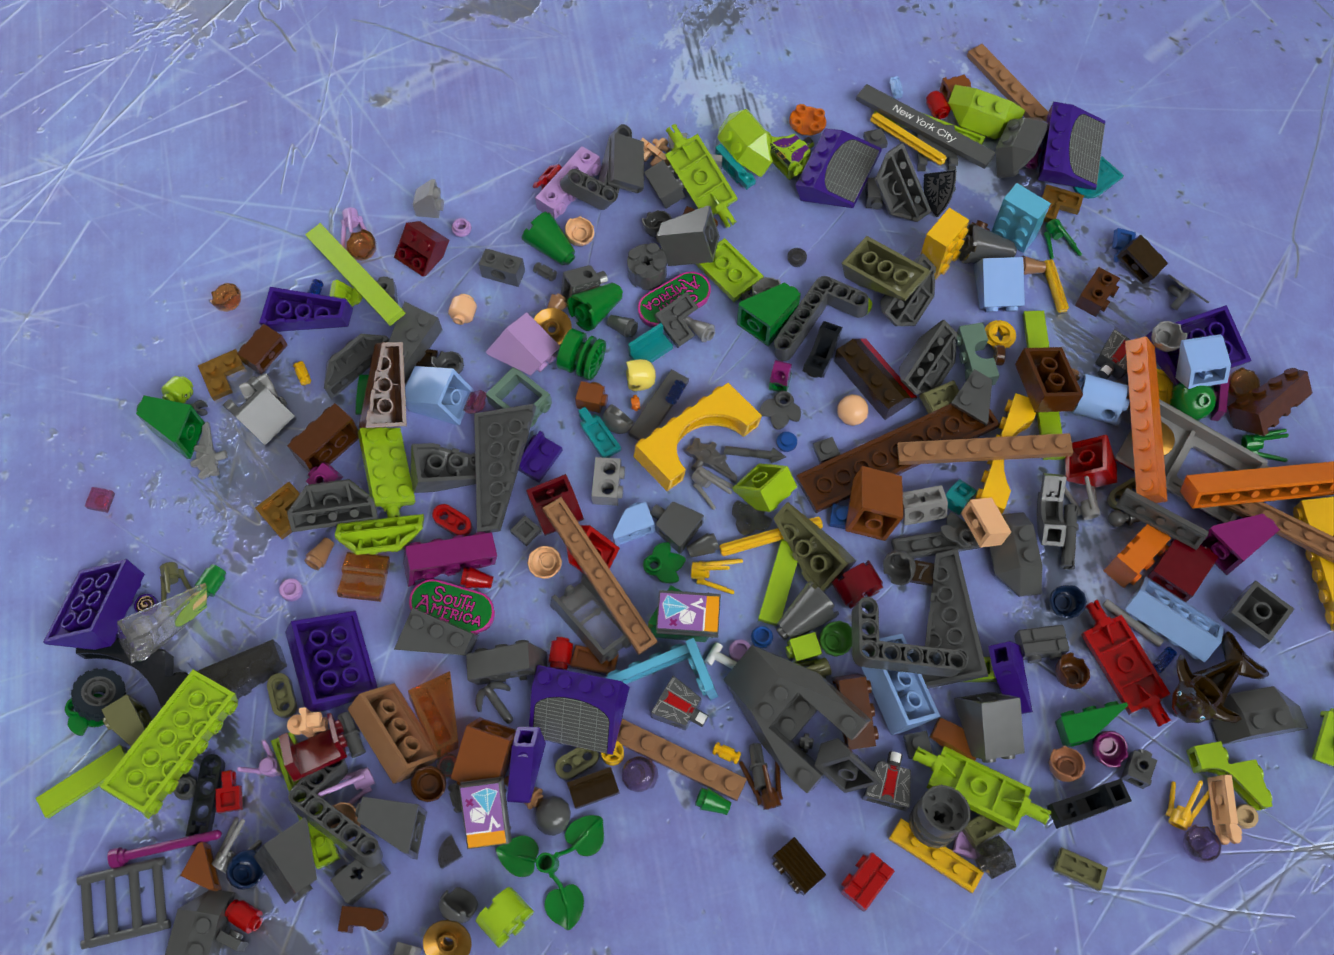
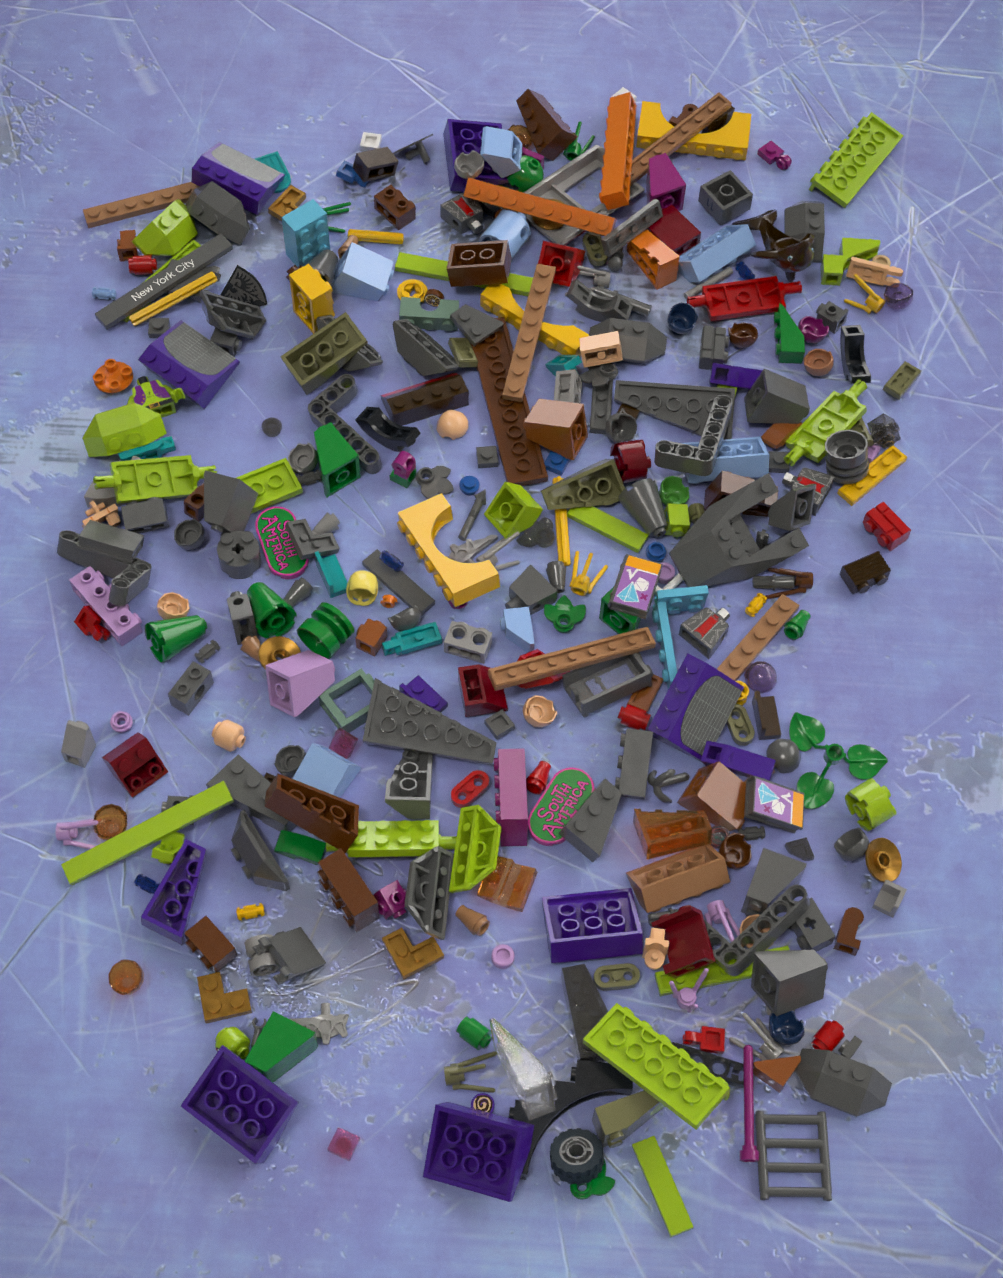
camera: 80 degrees left, 5 degrees down
none -> dark purple slope [181,1045,299,1164]
none -> white plate [360,132,382,151]

